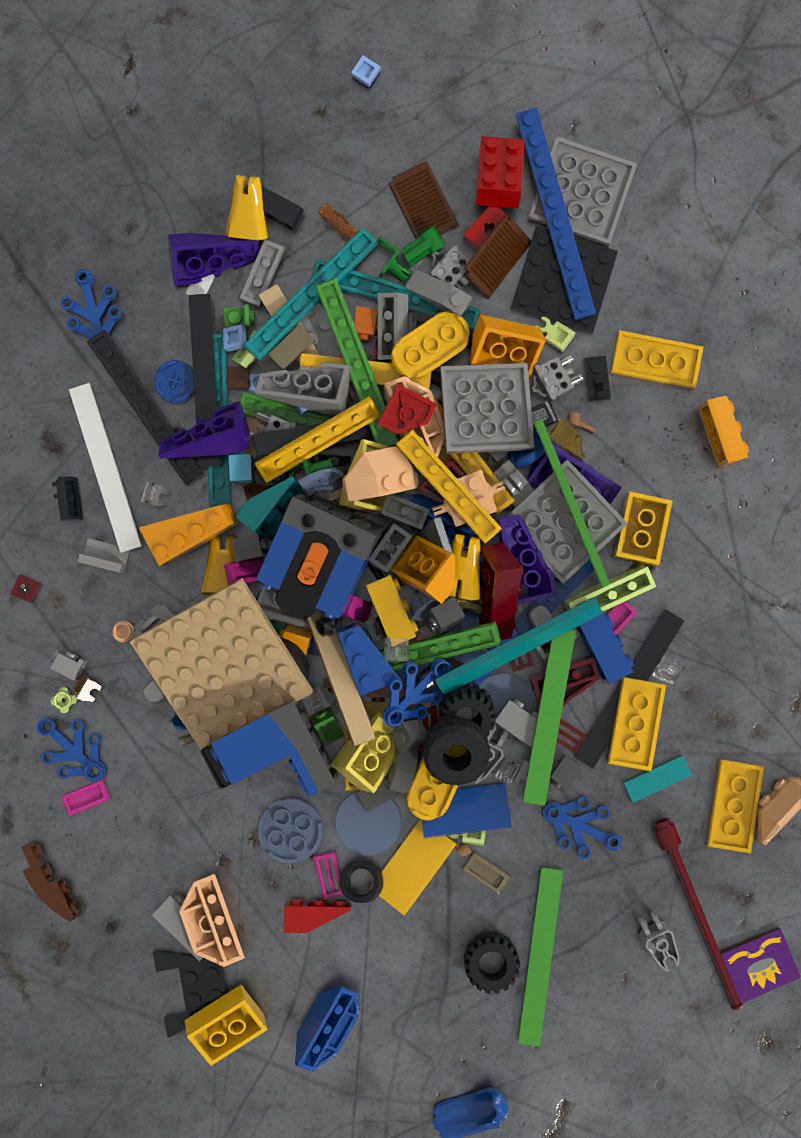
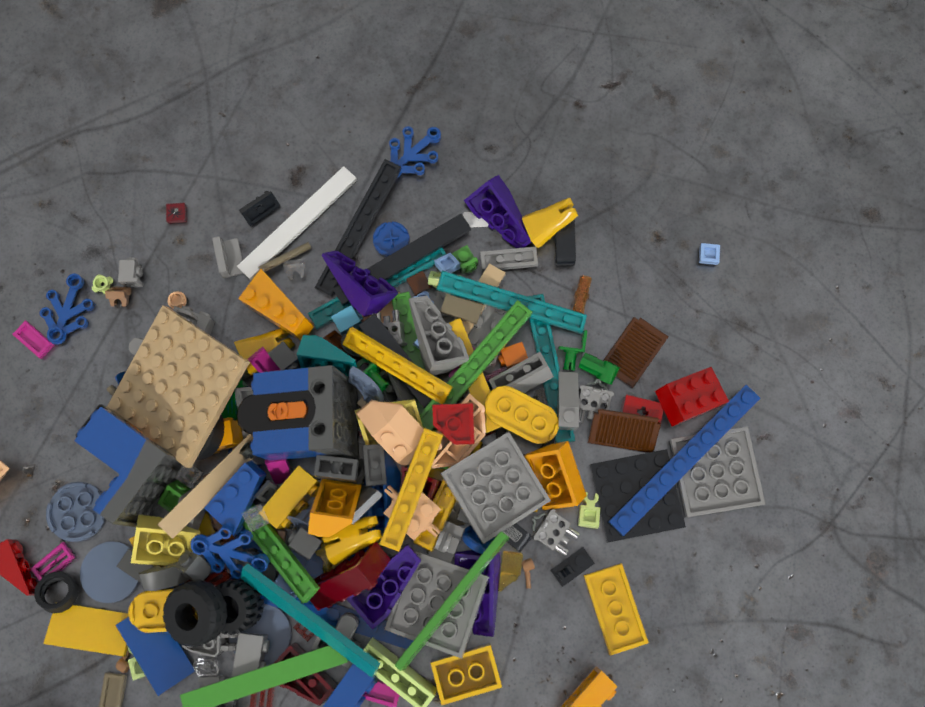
camera: 60 degrees right, 10 degrees down
none -> dark tan bar [258,242,311,272]

